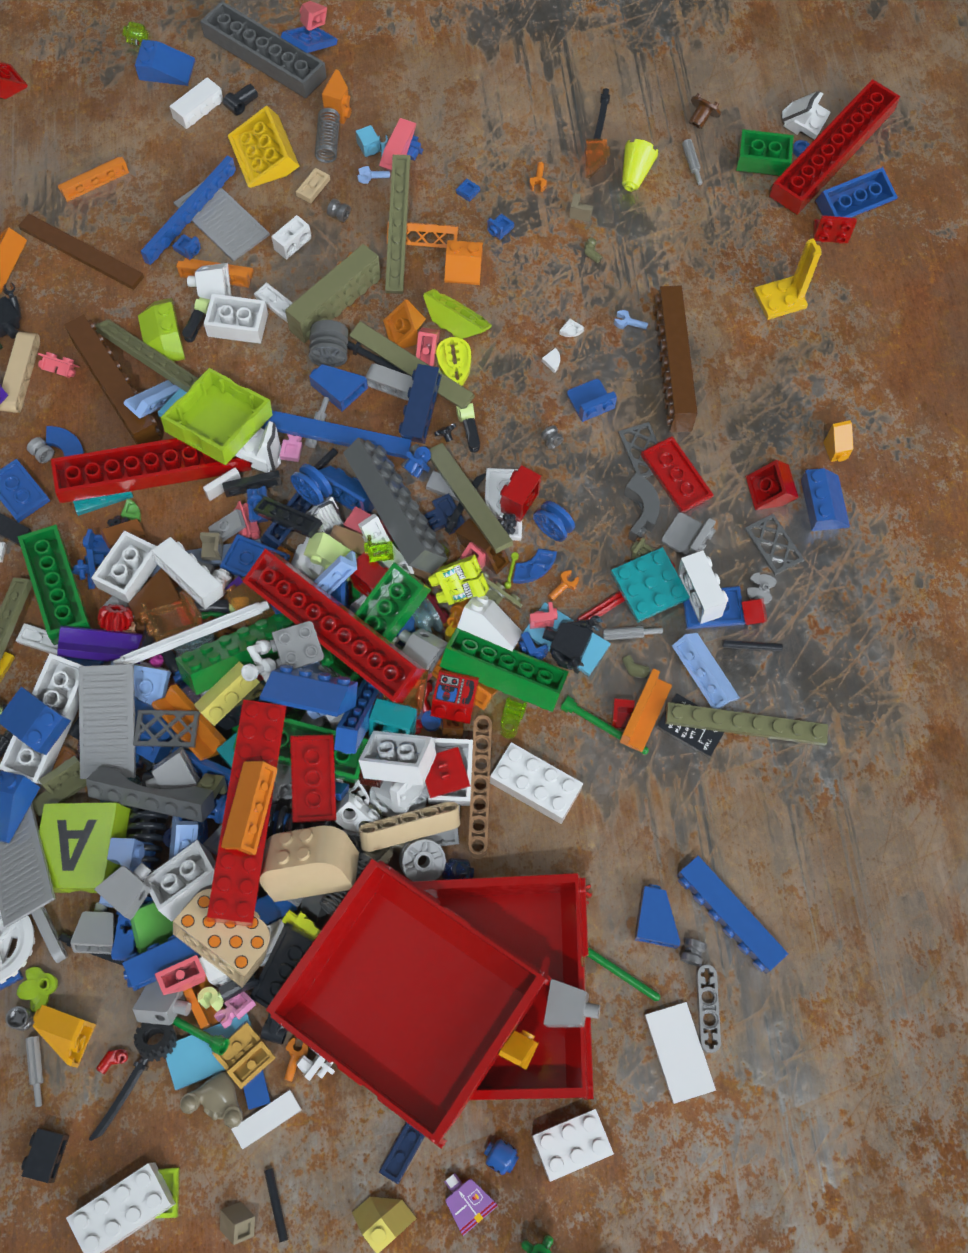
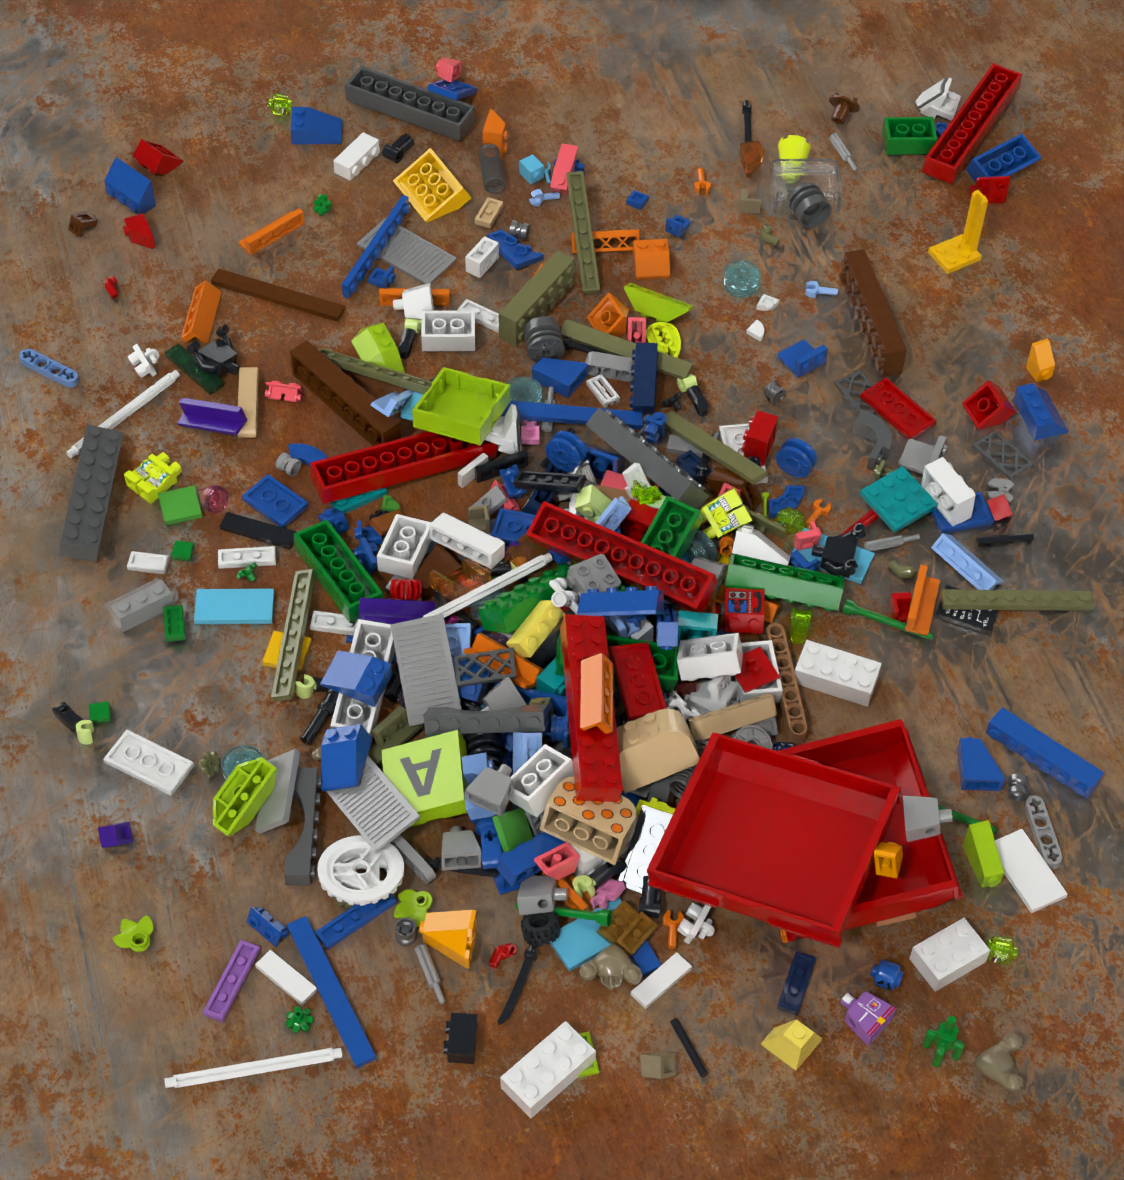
camera: 10 degrees left, 15 degrees down
none -> green plant [313,194,332,216]
none -> blue bracket [318,508,349,534]
none -> blue wing [487,230,544,270]
none -> clear light blue wheel [507,377,542,403]
none -> white tile [586,374,620,408]
none -> clear light blue wheel [724,260,760,298]
none -> clear windscreen [770,159,842,213]
none -> clear neon green head [776,507,805,534]
none -> dark grey wheel [787,182,832,228]
none -> lime slope [963,820,1004,888]
none -> clear neon green head [986,935,1018,965]

